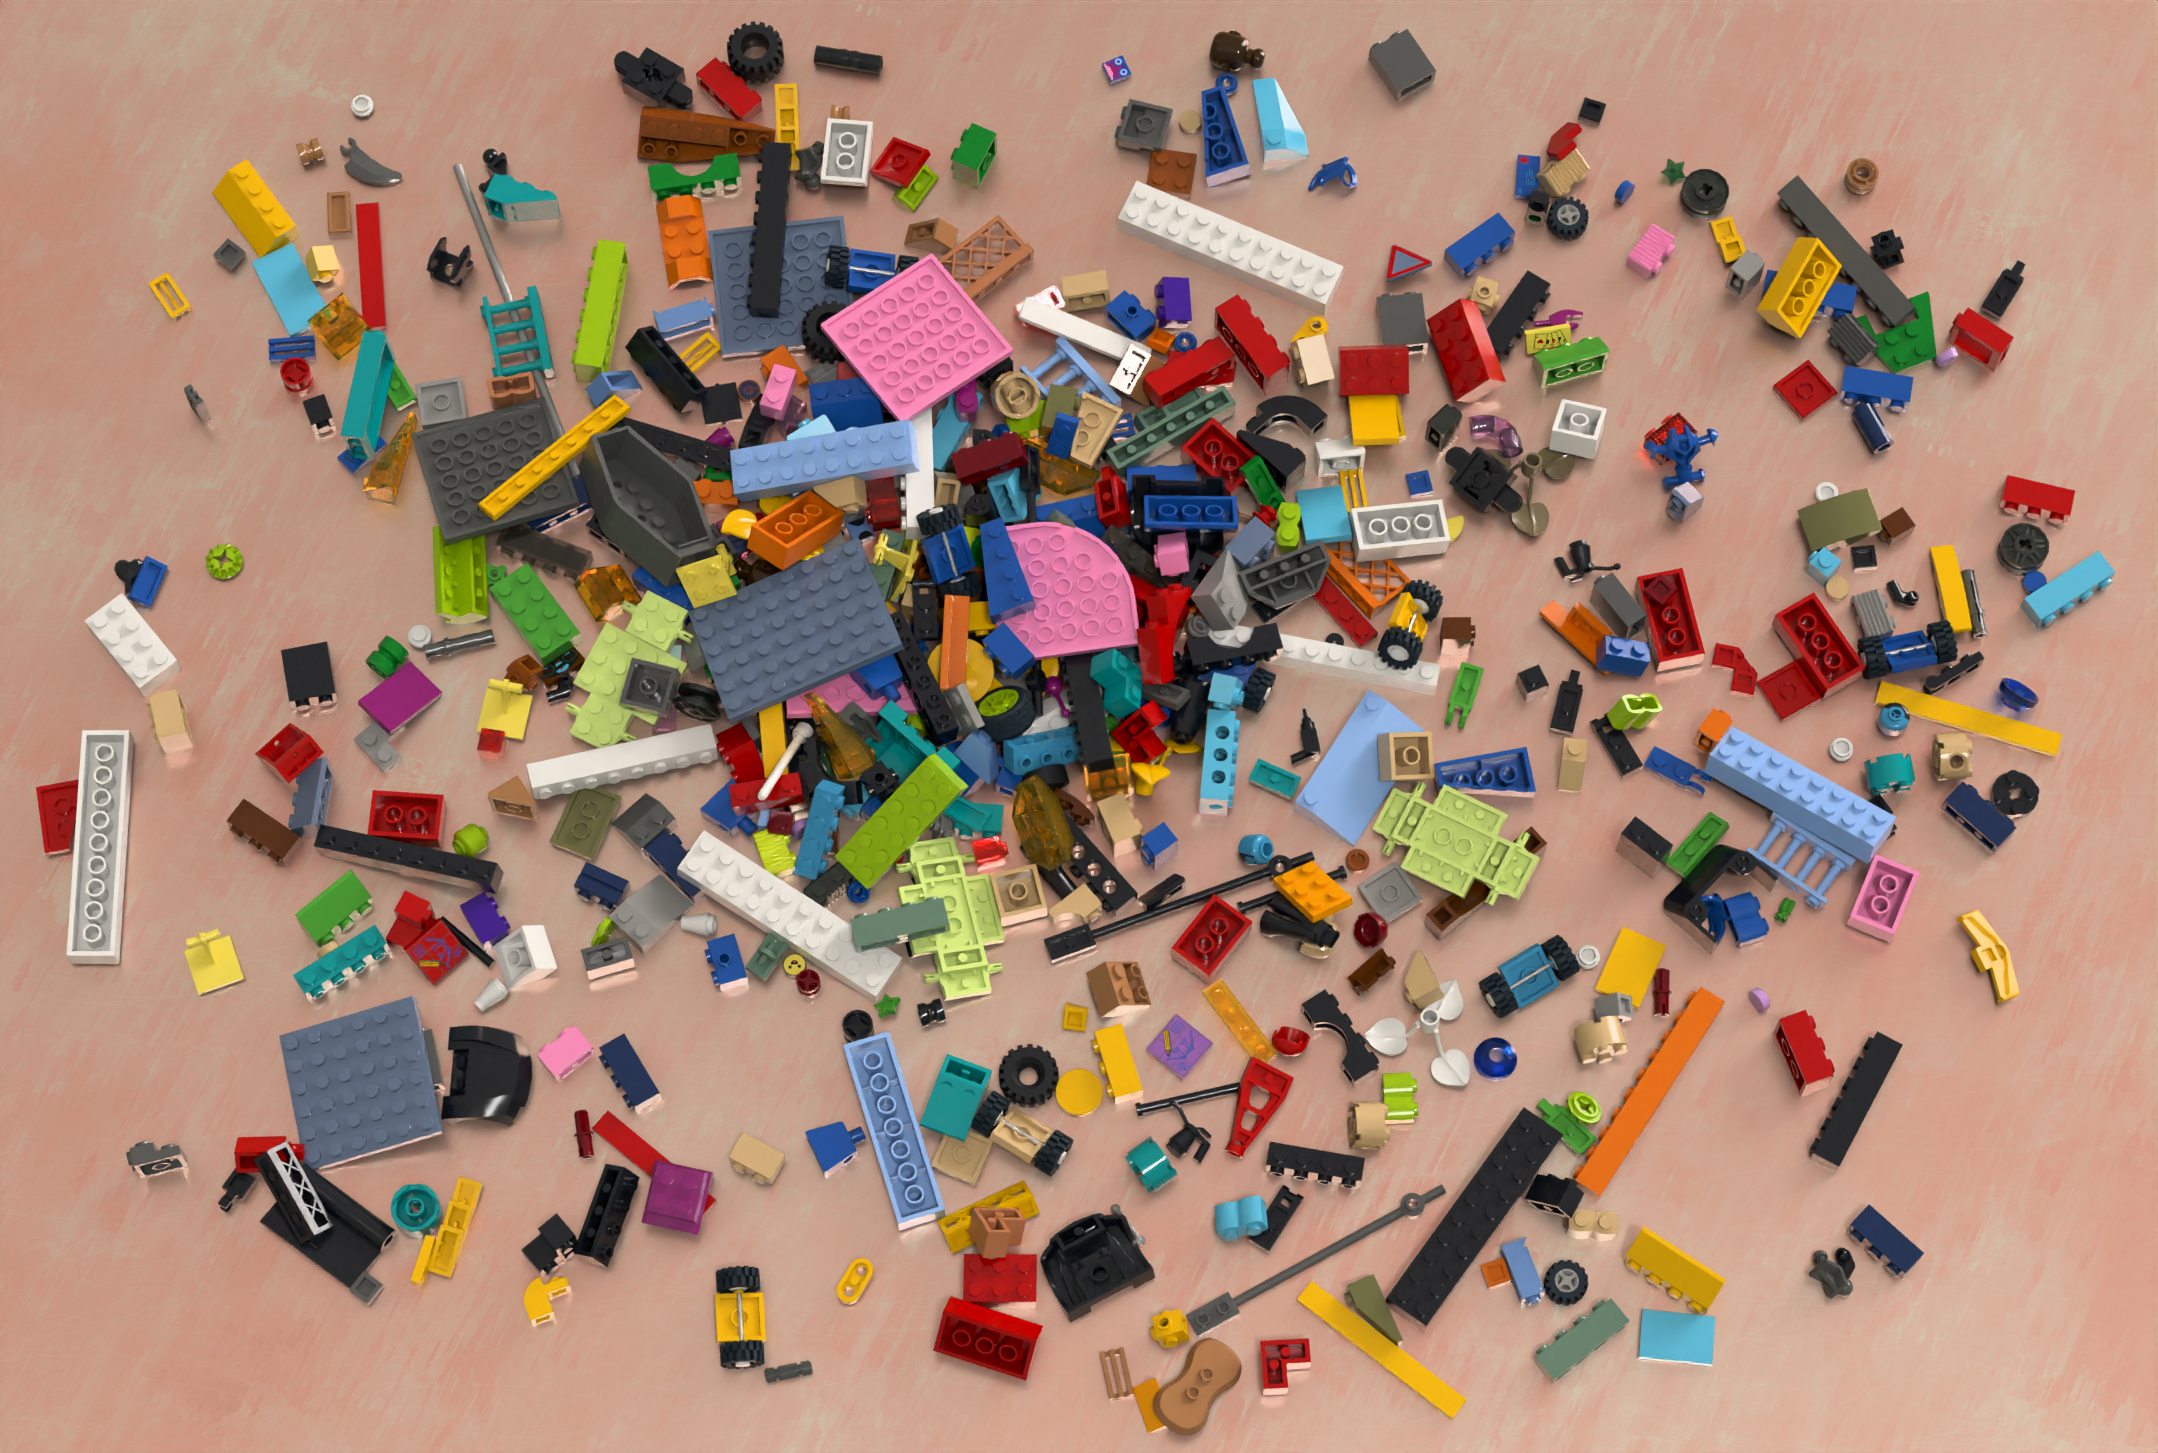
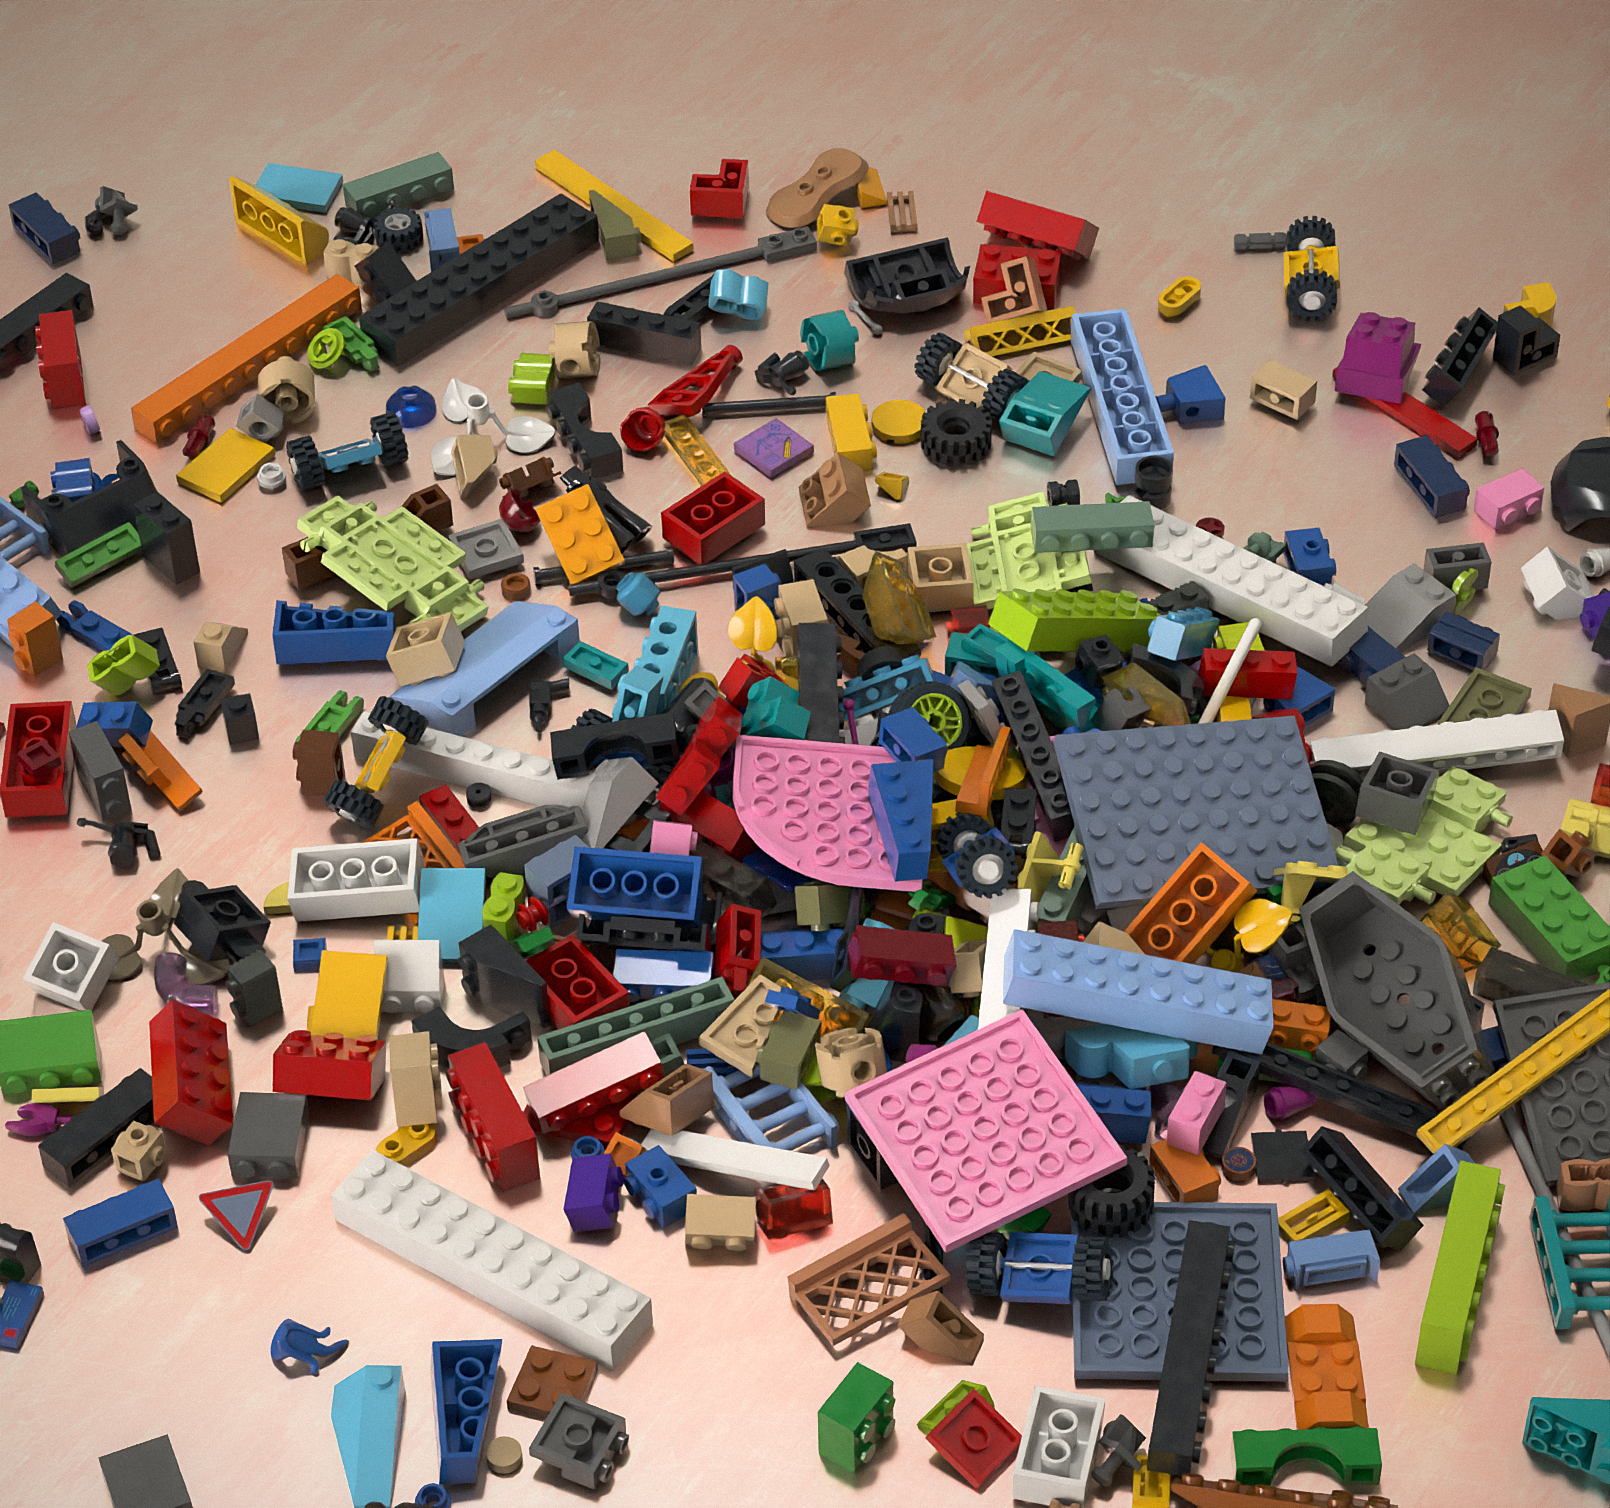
camera: 170 degrees left, 25 degrees down
none -> black piece [333,200,397,245]

